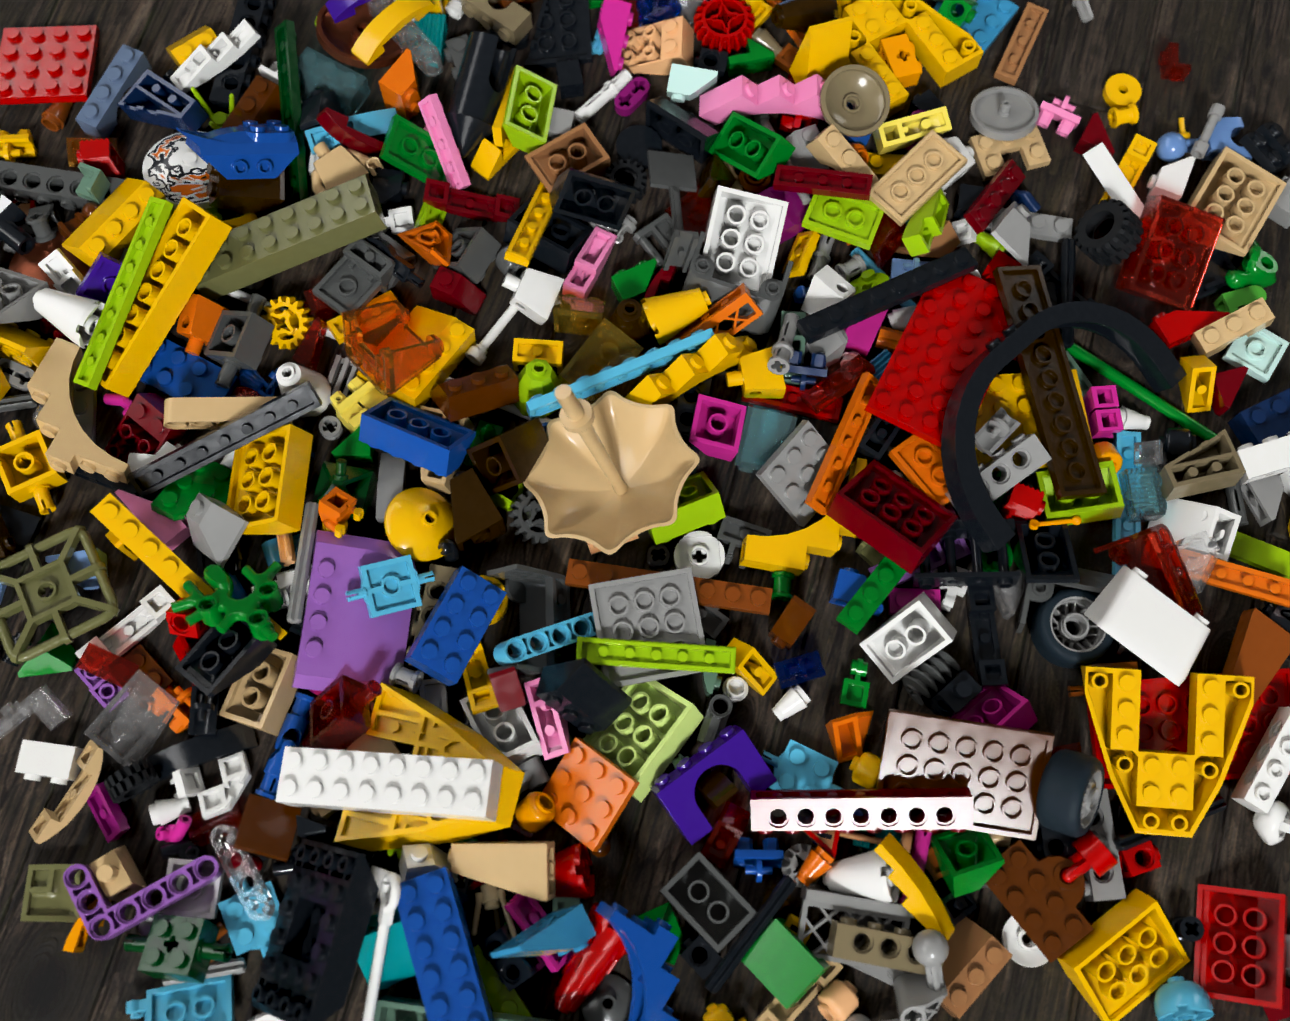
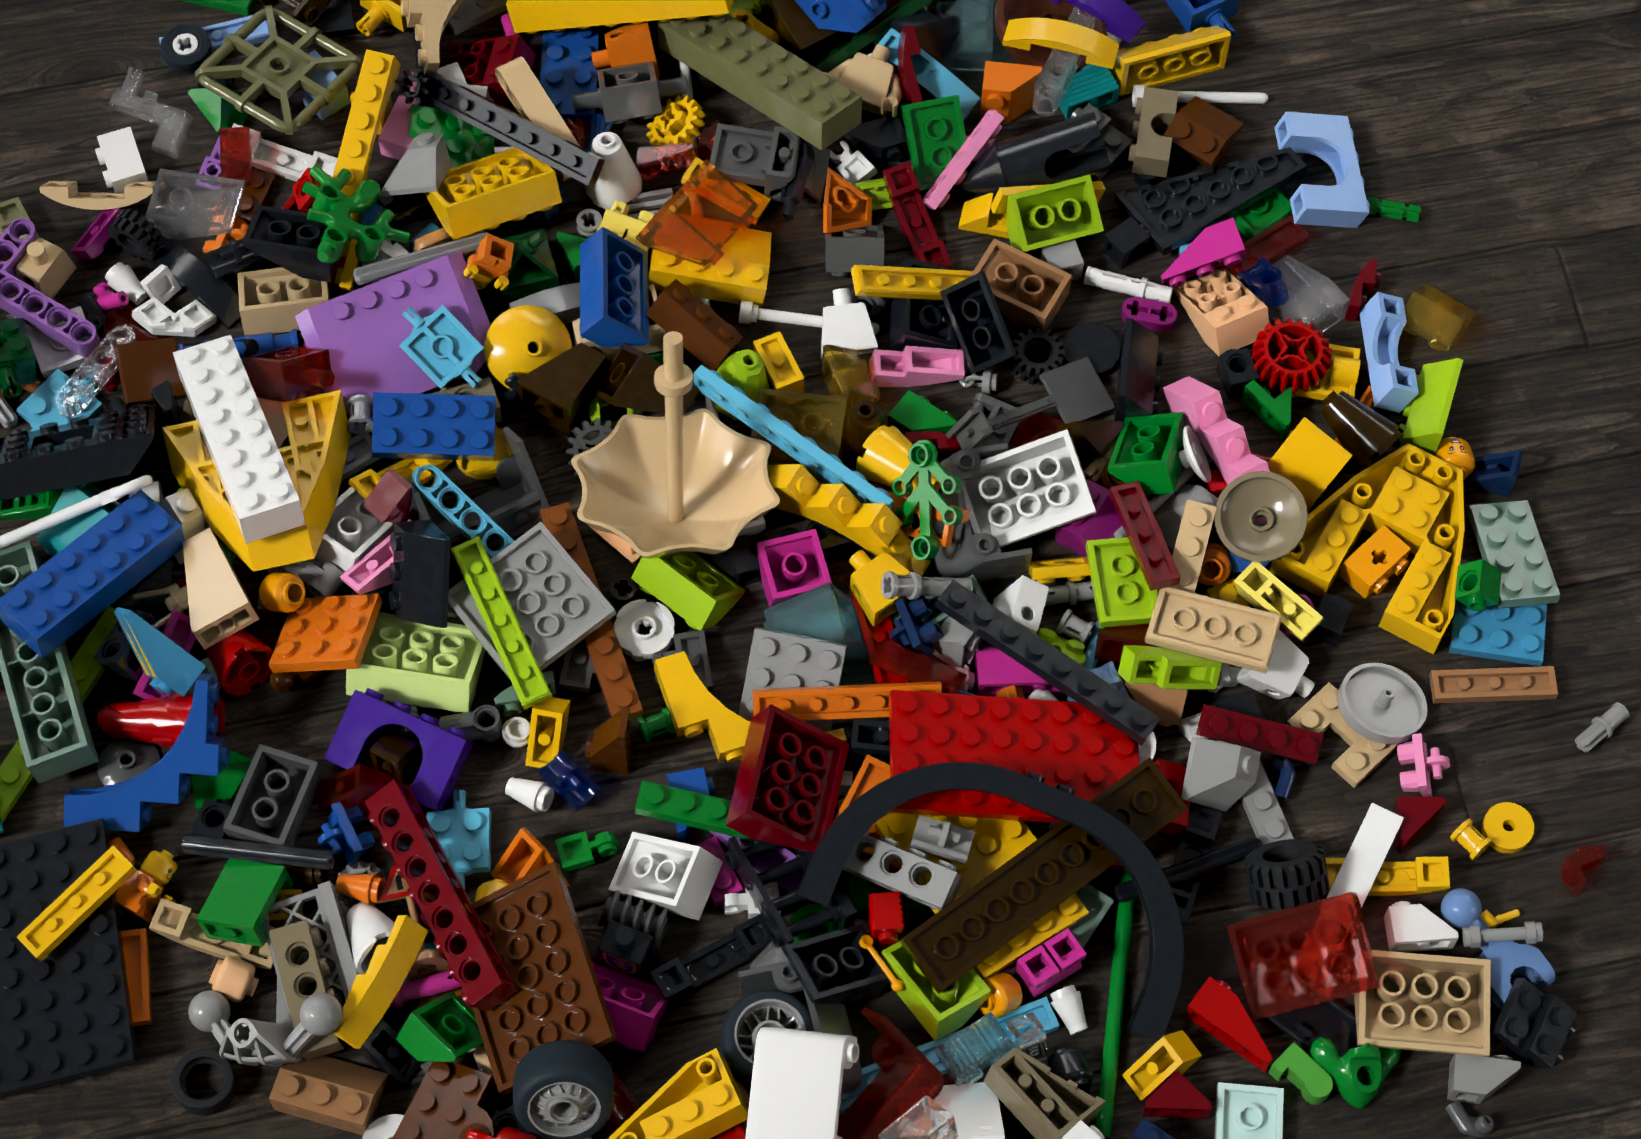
camera: 65 degrees right, 10 degrees down
dark red slope [430,266,487,317] -> none
light aqua slope [667,63,718,103] -> none
dark tan cone [751,27,784,57] -> none
tan arch [1190,297,1275,358] -> none
none -> black gear [395,69,432,104]
none -> green plant [892,440,963,560]
none -> white dish [1179,425,1211,483]

